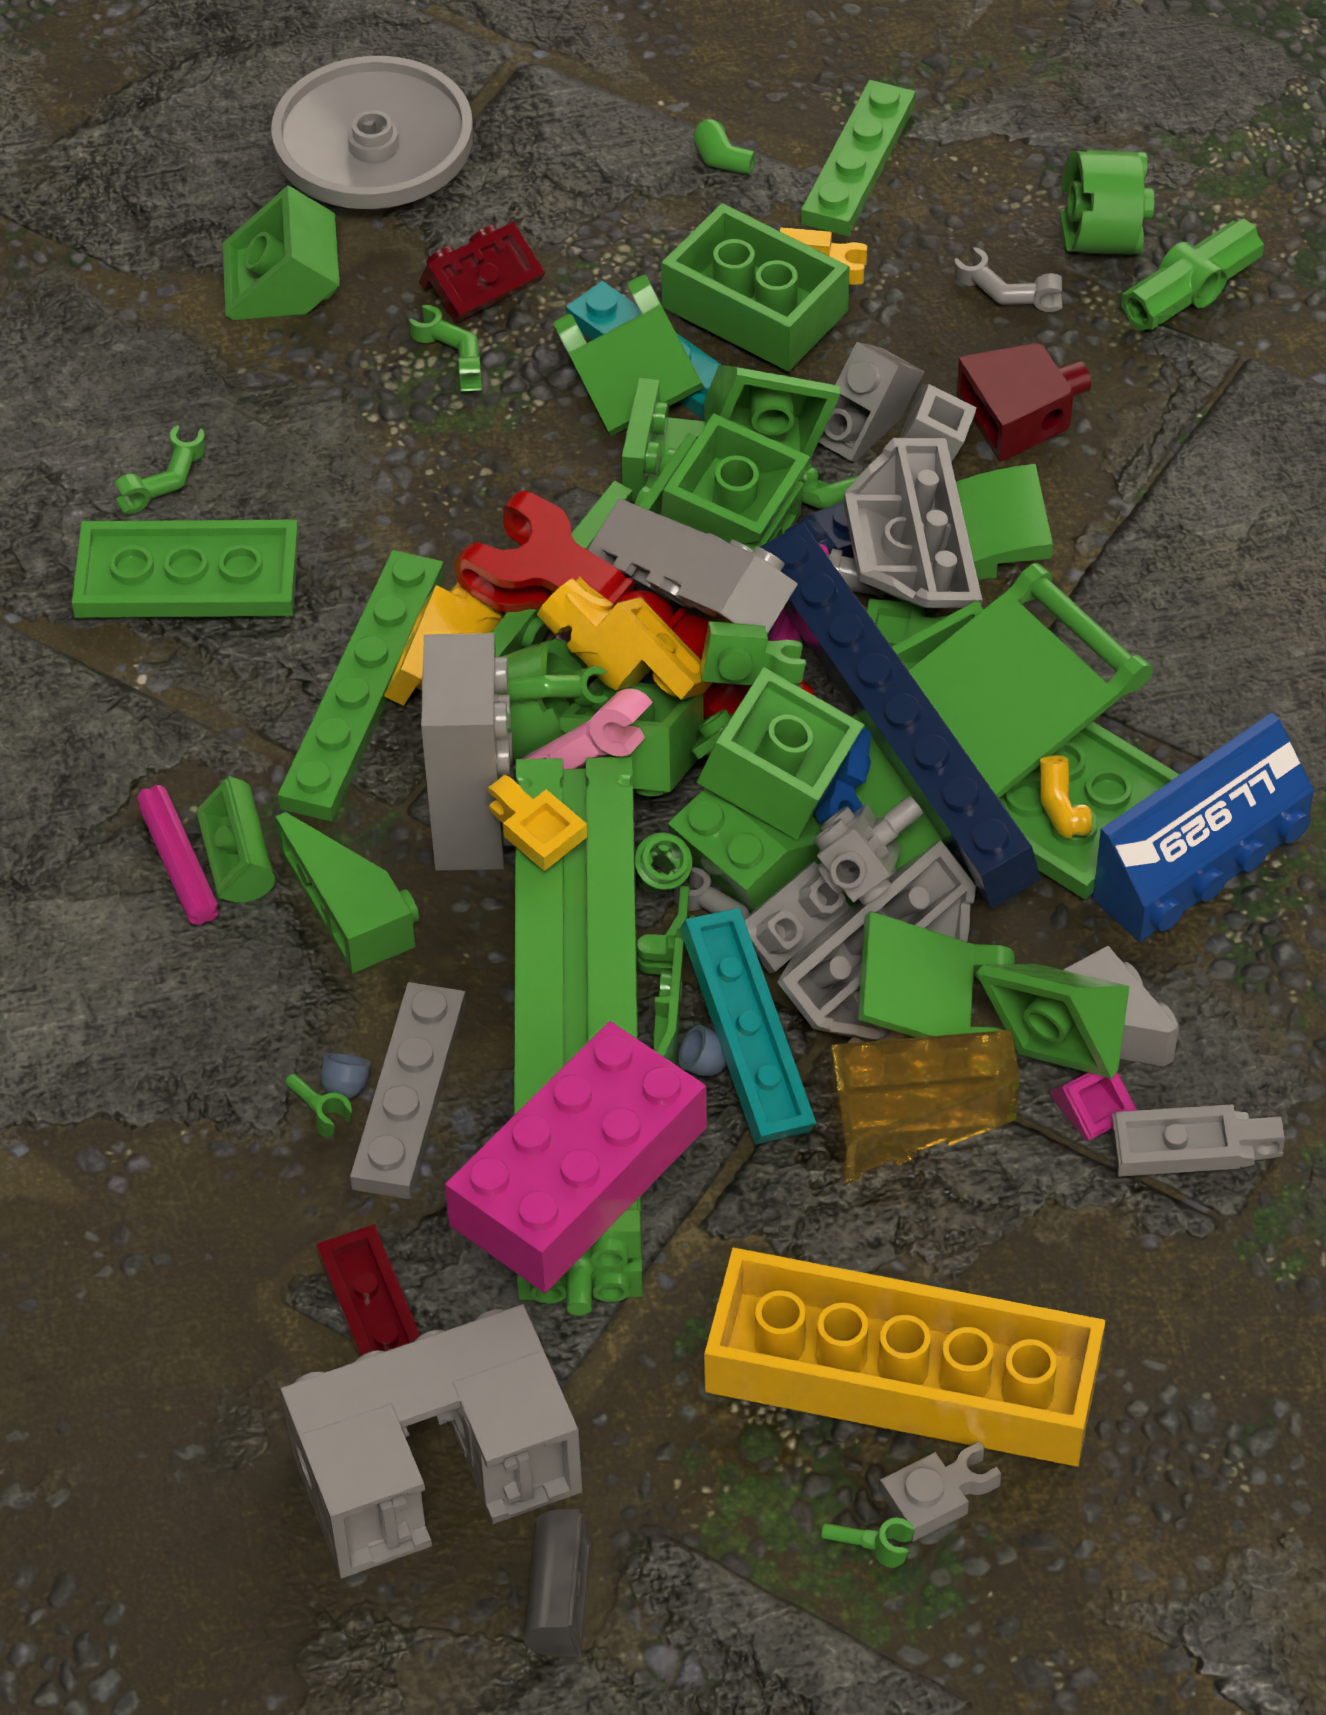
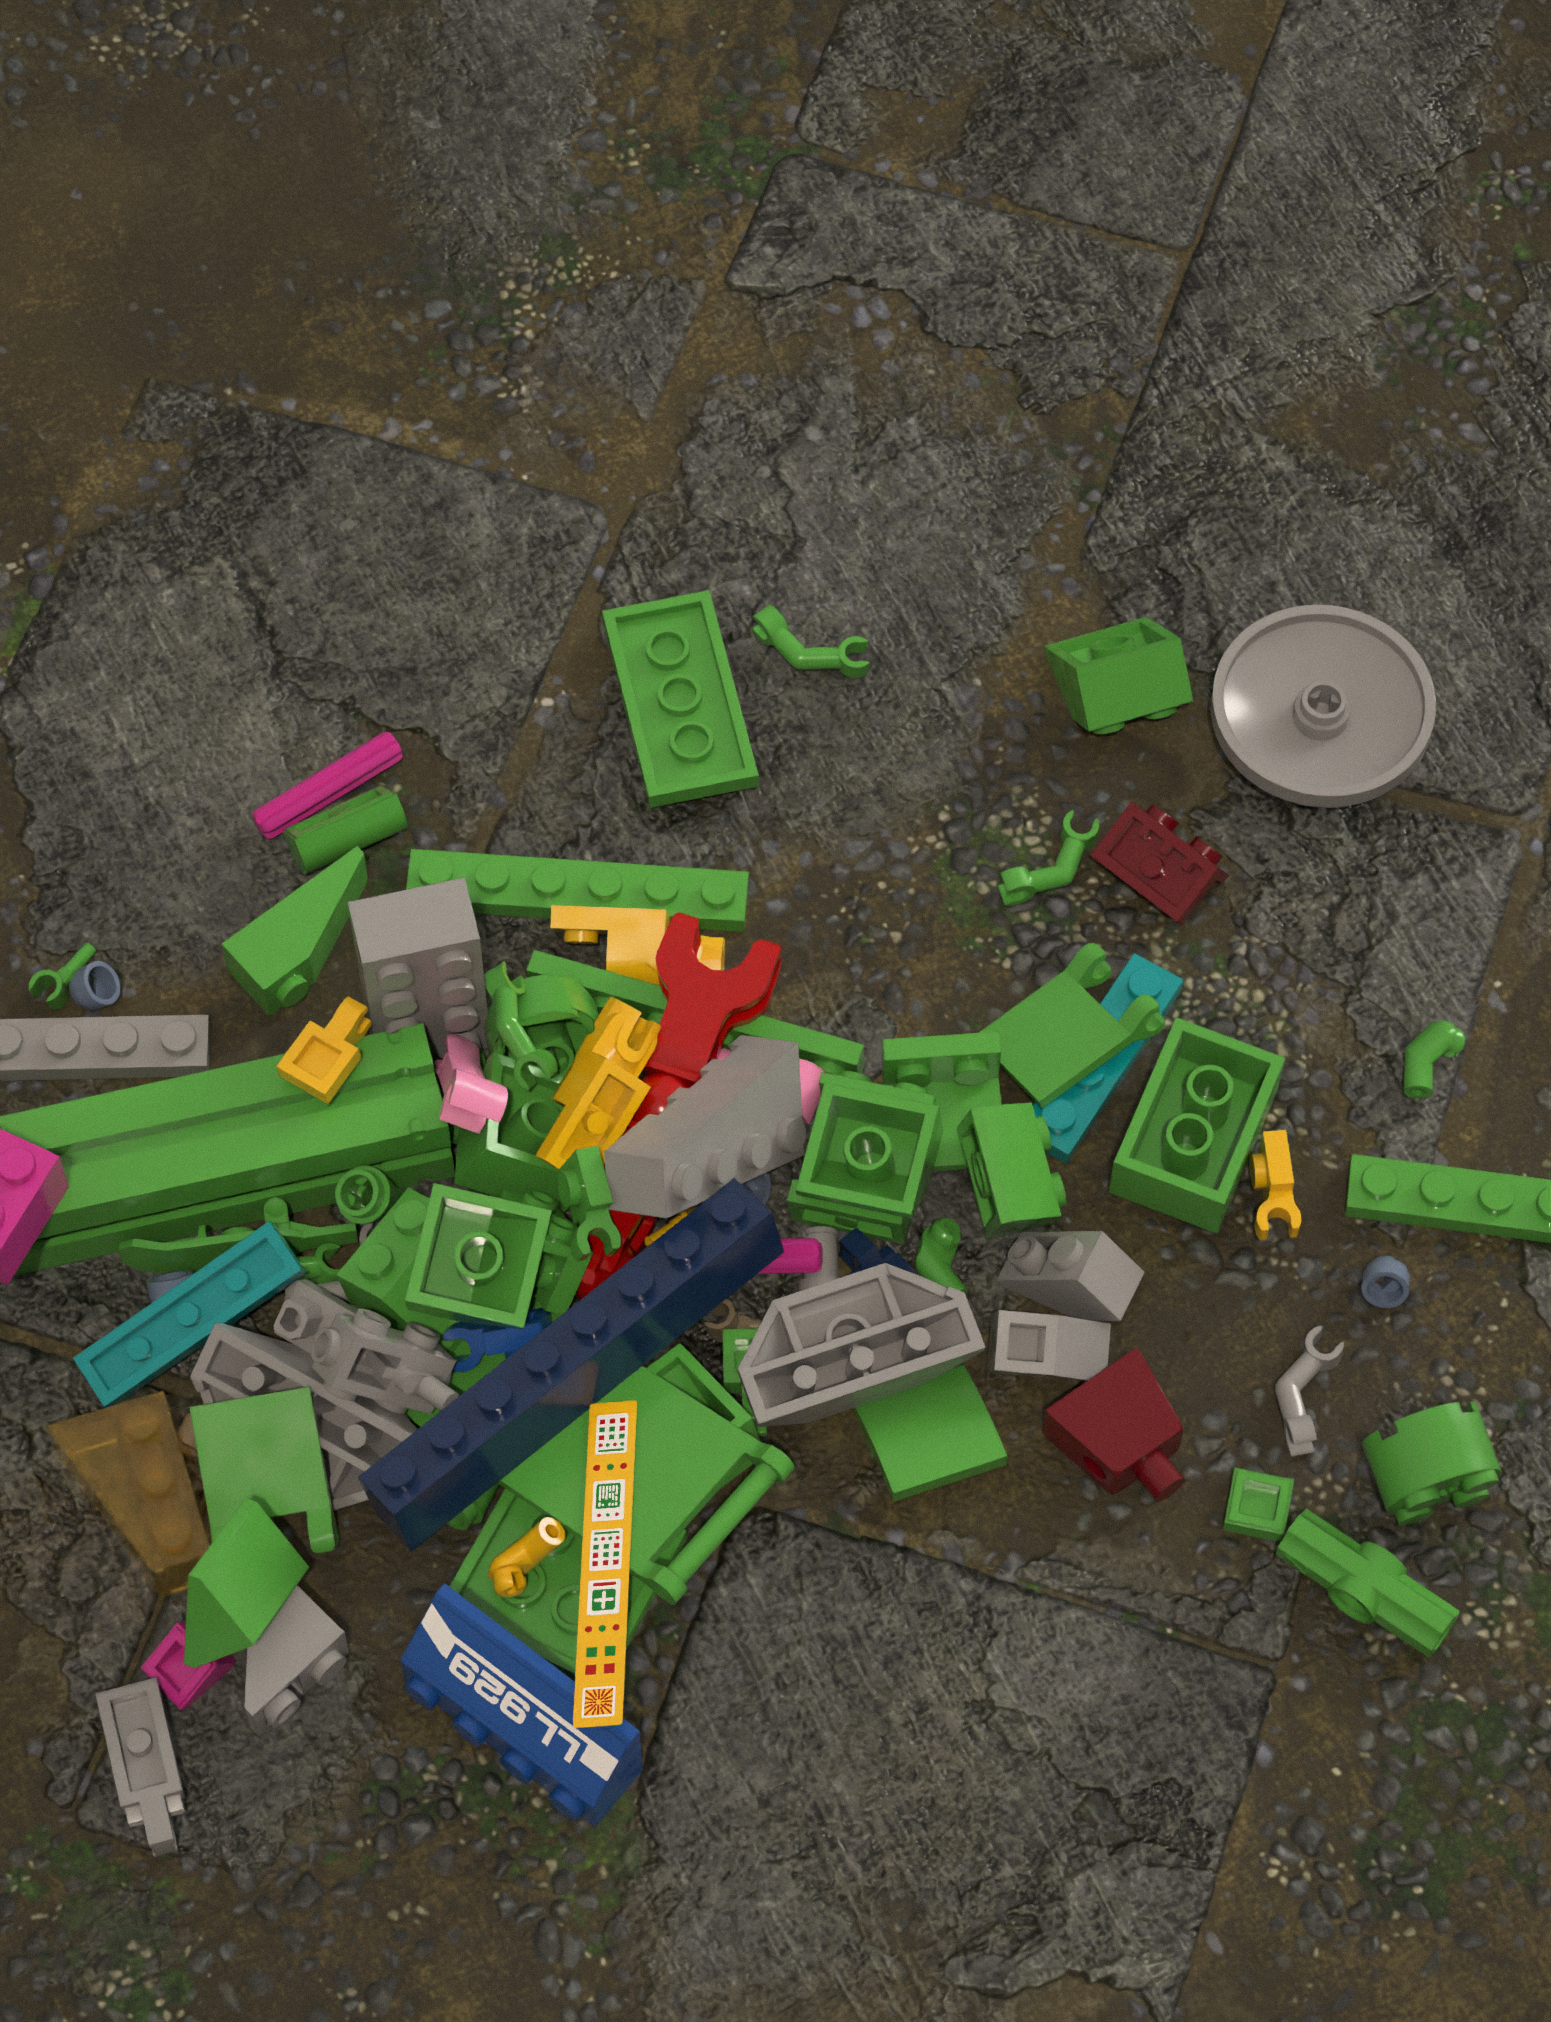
camera: 75 degrees right, 10 degrees up
none -> yellow sticker [573,1400,637,1728]
none -> bright green tile [1223,1468,1294,1542]
none -> sand blue hinge [1361,1255,1410,1308]

